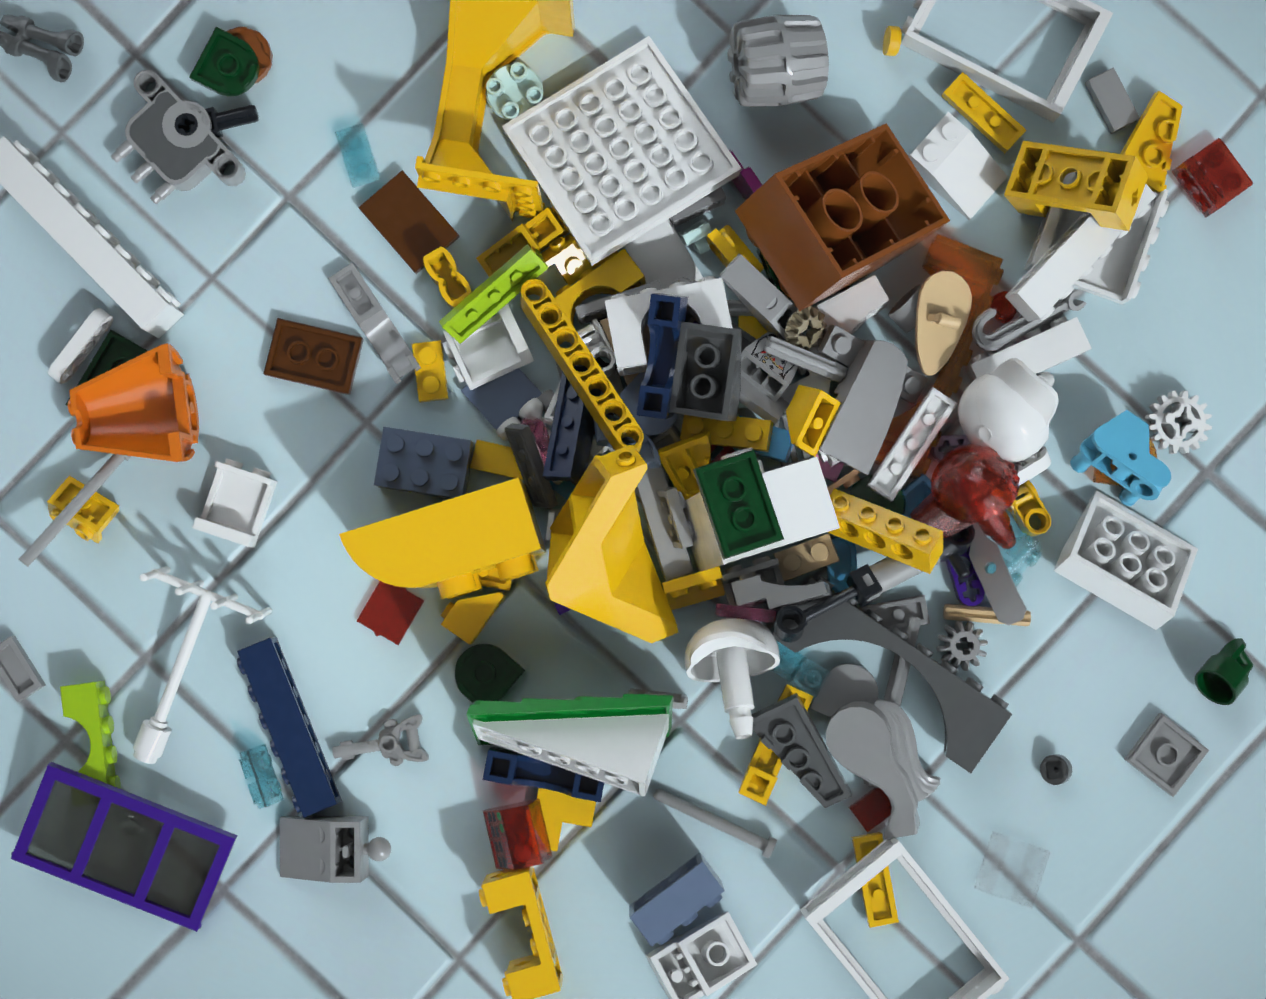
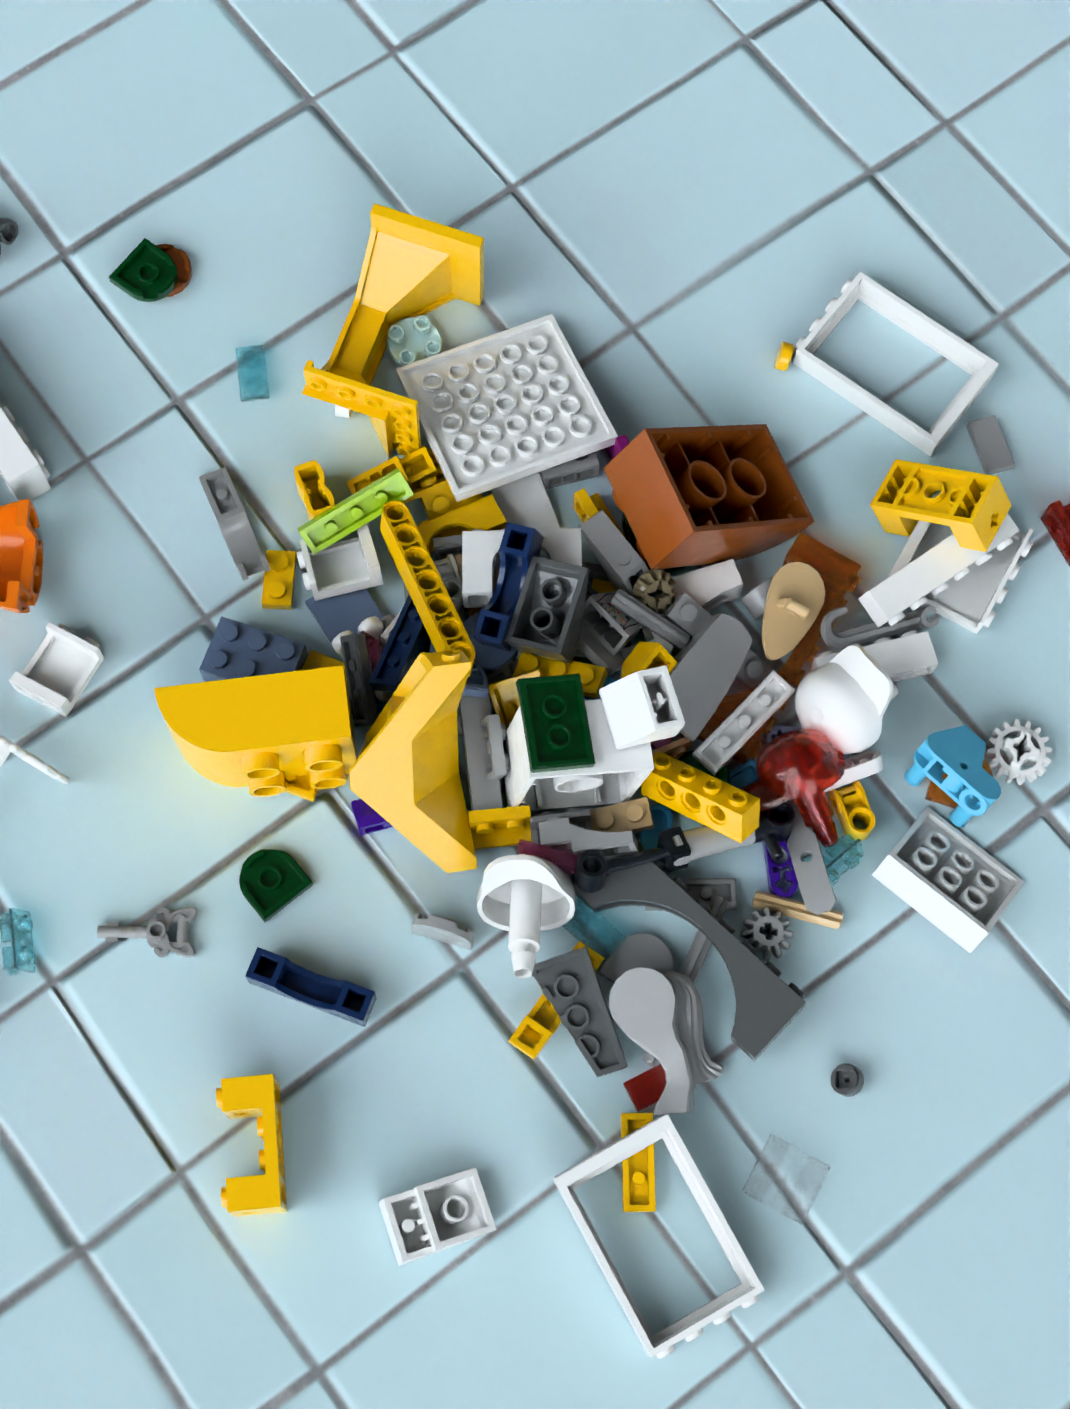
camera: 10 degrees right, 15 degrees down
piece [111,70,259,204] -> none
dark blue brick [237,637,342,818] -> none
reddish brown tile [263,318,364,395] -> none
light grey slope [280,816,391,883] -> none
clear red piece [357,581,425,645] -> none
reddish brown tile [358,170,460,274] -> none
yellow slope [441,592,506,645] -> none
white piece [466,694,673,797] -> none
clear red slope [483,798,553,870] -> none
yellow tile [528,788,596,852] -> none
sand blue brick [629,852,725,947] -> none
light grey bar [653,789,777,858] -> none
light aqua tile [678,220,712,255] -> none
light grey wheel [728,15,829,107] -> none
white slope [909,112,1008,220] -> none
yellow plate [941,72,1027,154] -> none
clear red tile [988,291,1017,324] -> none
yellow wing [1120,91,1183,193] -> none
light grey tile [1124,713,1209,797] -> none
dark green piece [1194,638,1253,705] -> none
none -> white slope [599,665,685,750]

